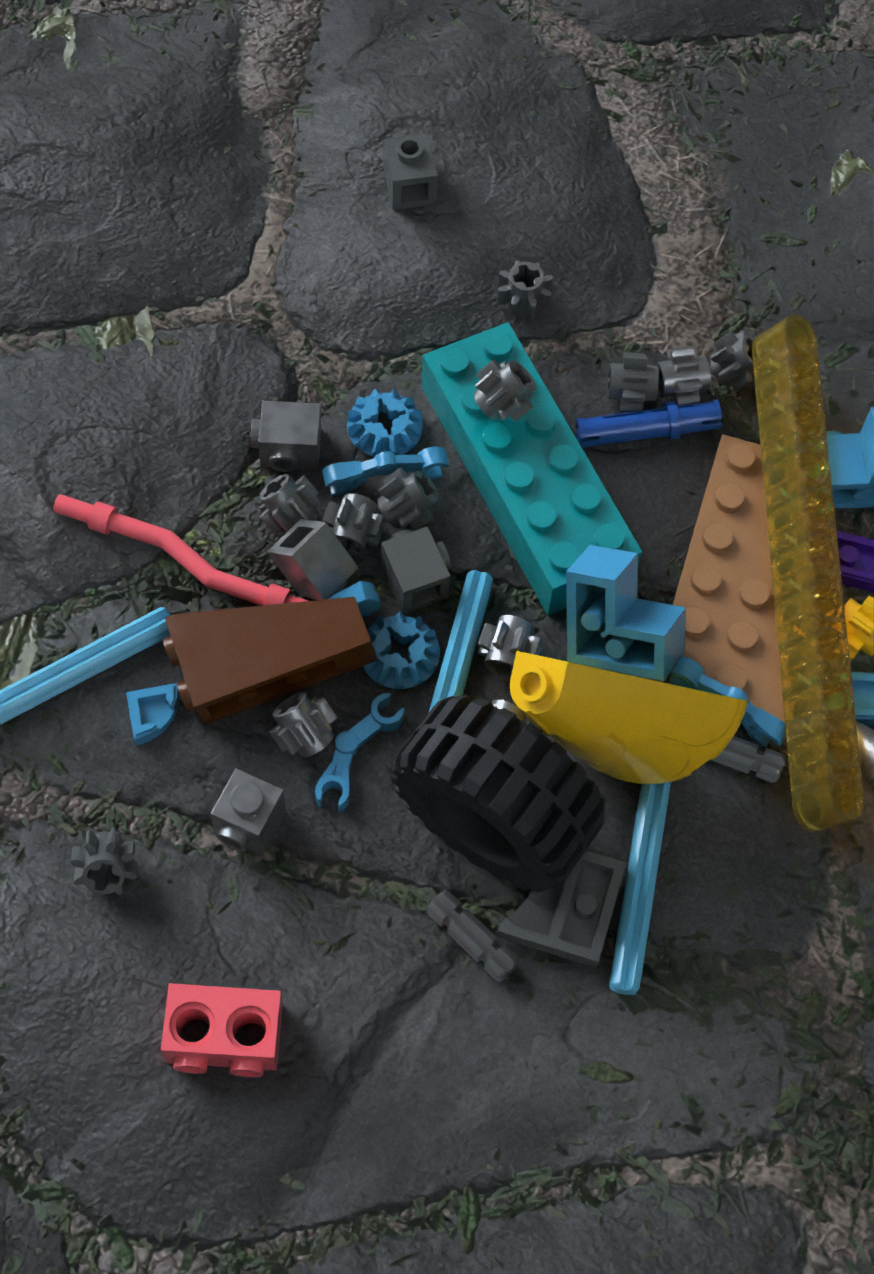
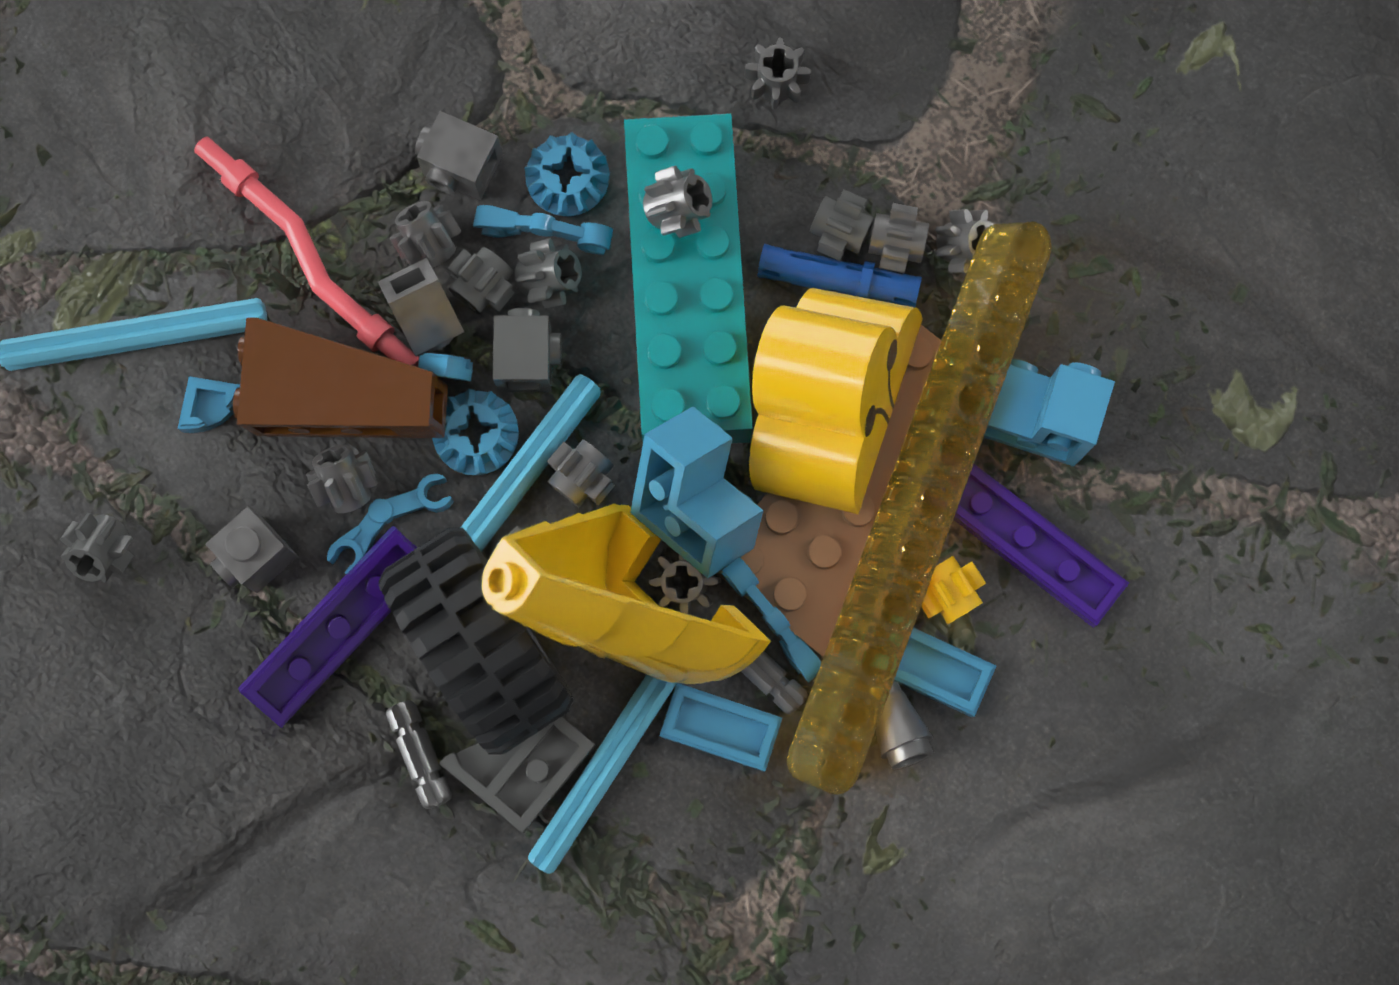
camera: 25 degrees right, 15 degrees up
coral brick [161,983,283,1077] -> none
none -> dark purple tile [238,526,417,728]
none -> dark azure tile [659,683,783,772]
none -> yellow brick [749,288,923,514]

